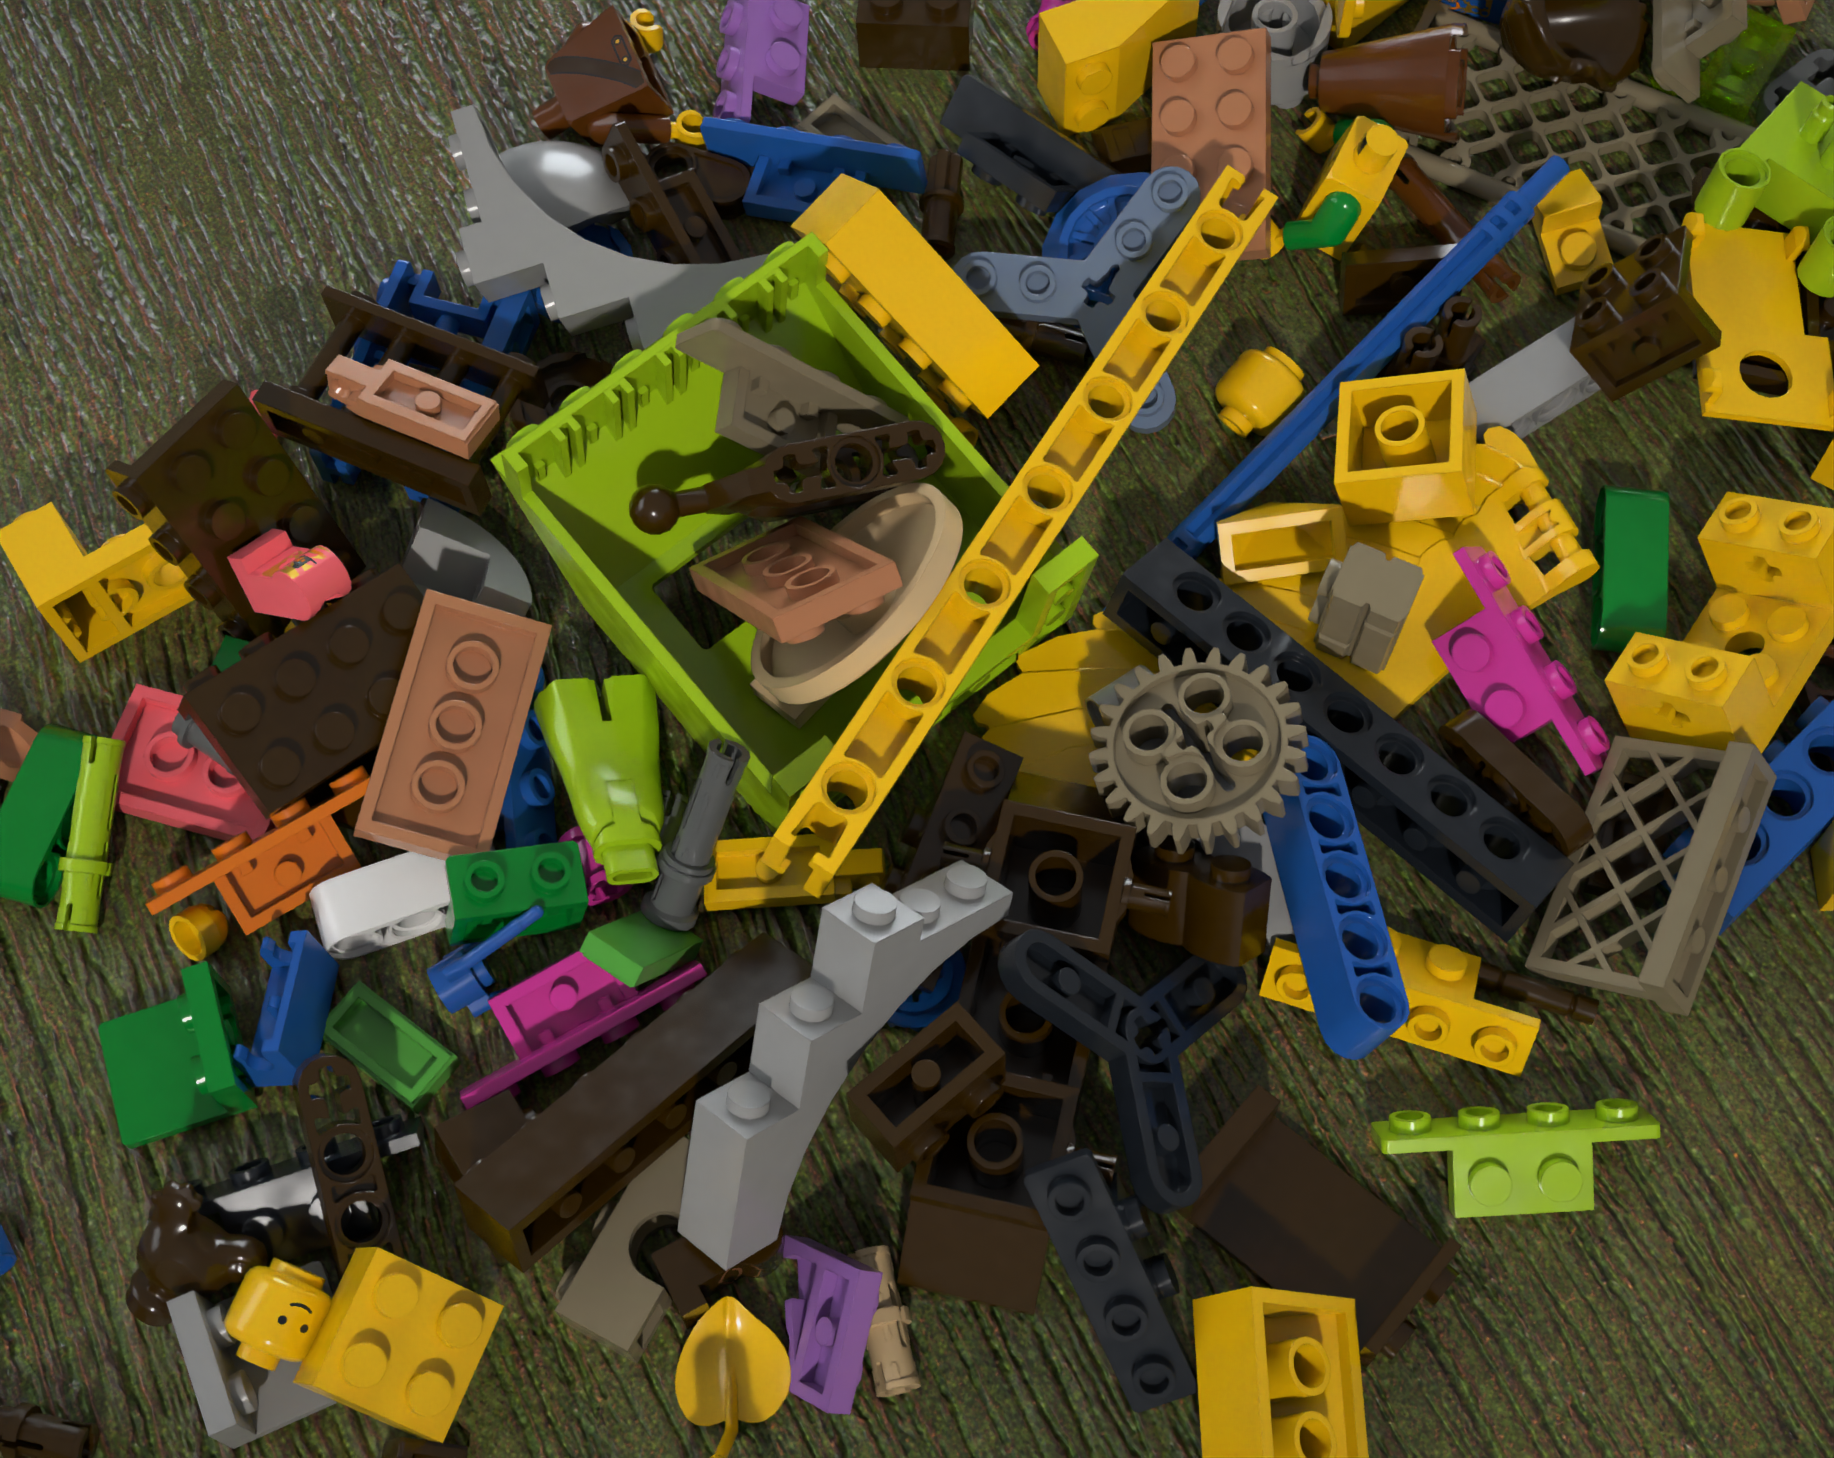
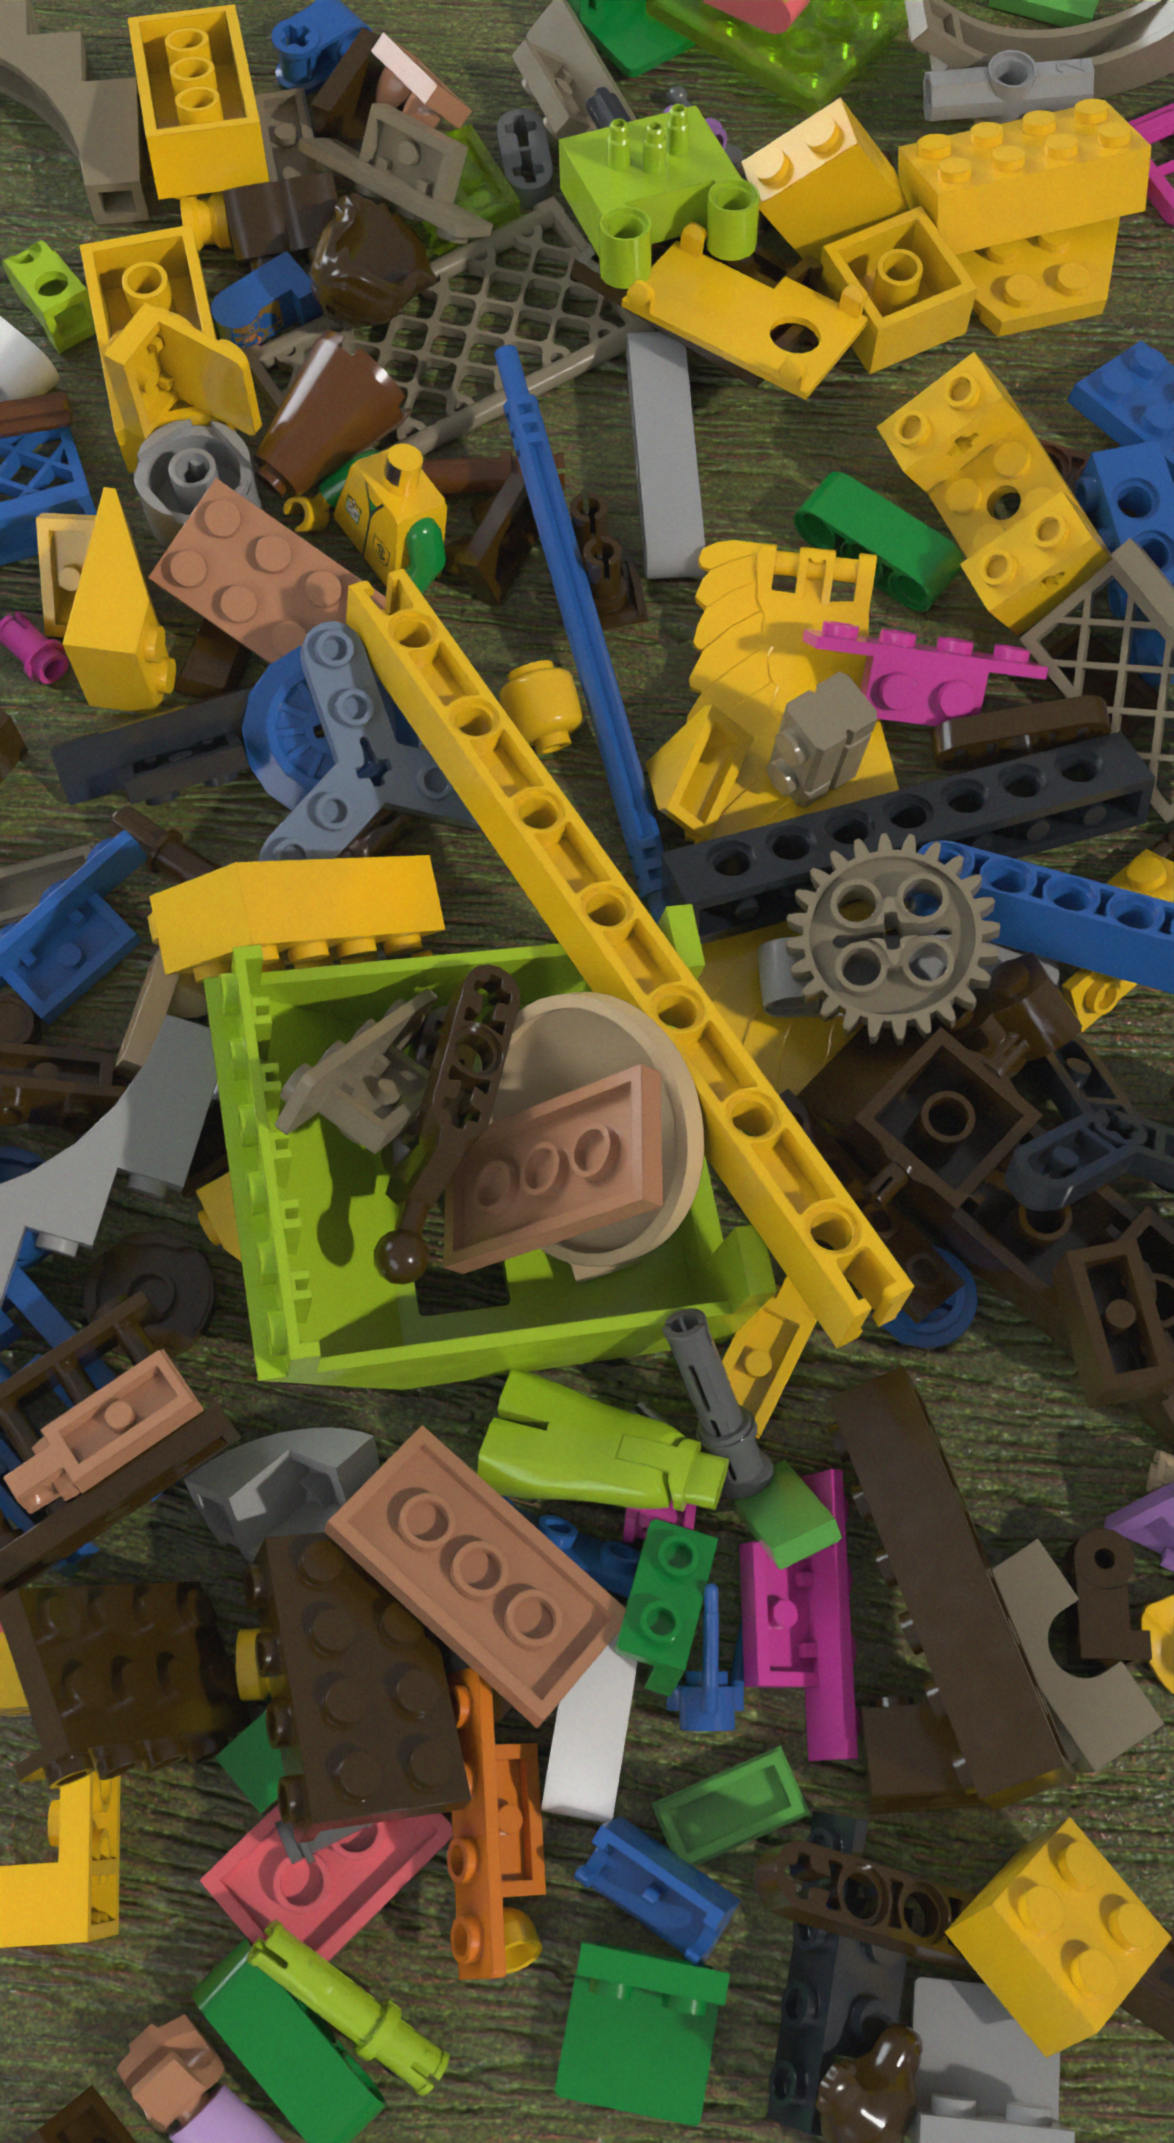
camera: 65 degrees left, 5 degrees up
yellow head [224,1257,332,1371] -> none
coral leg [227,529,352,621] -> none
light grey arch [677,860,1013,1271] -> none
yellow brick [1334,368,1477,526] -> none
yellow slope [1532,169,1613,296] -> none
dark brown bracket [1569,226,1722,402] -> none

